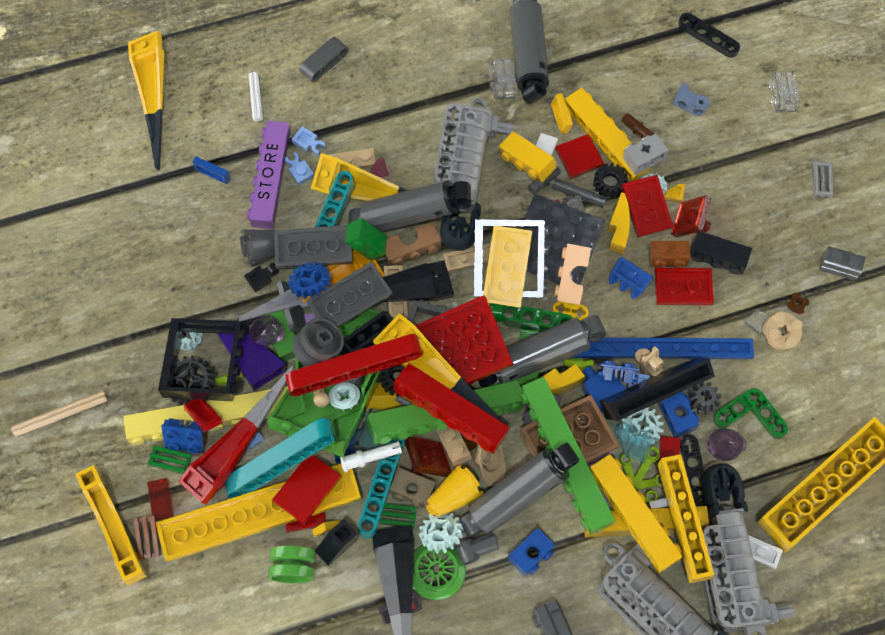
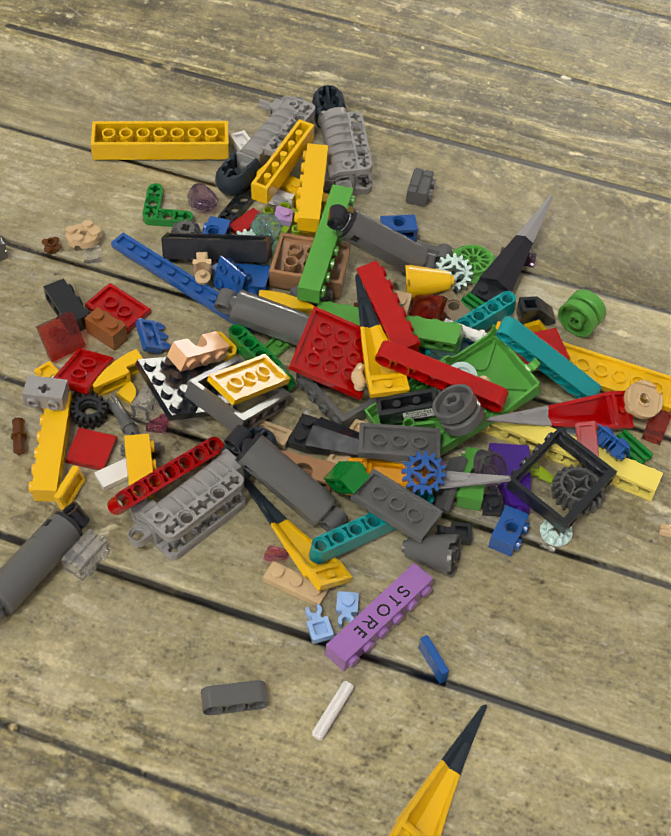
camera: 145 degrees left, 15 degrees down
none -> red beam [107,436,224,515]
none -> yellow tile [117,381,136,406]
none -> lavender plate [273,205,293,227]
none -> tan arm [351,363,366,391]
none -> blue brick [488,505,530,557]
none -> tan plate [624,380,663,419]

